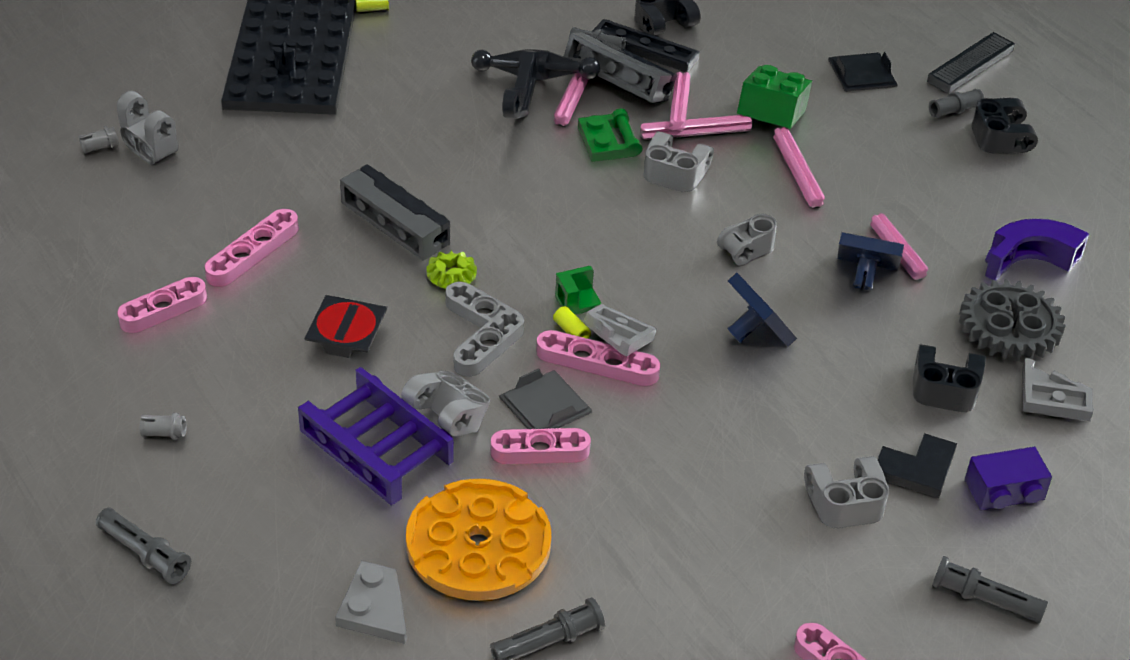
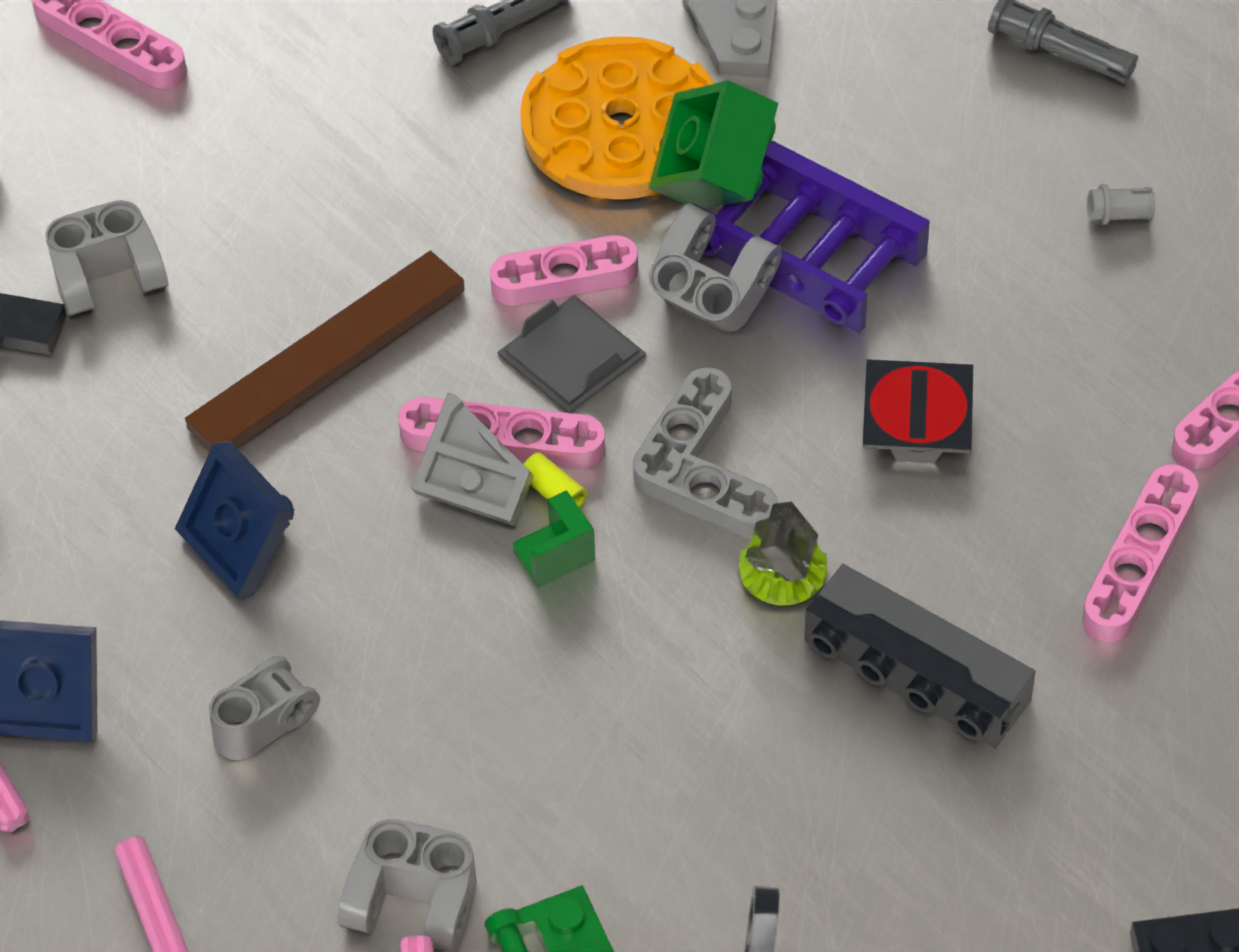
camera: 175 degrees right, 10 degrees up
none -> reddish brown tile [185,250,465,451]
none -> green brick [649,80,779,209]
none -> clear smoke tile [745,501,818,582]

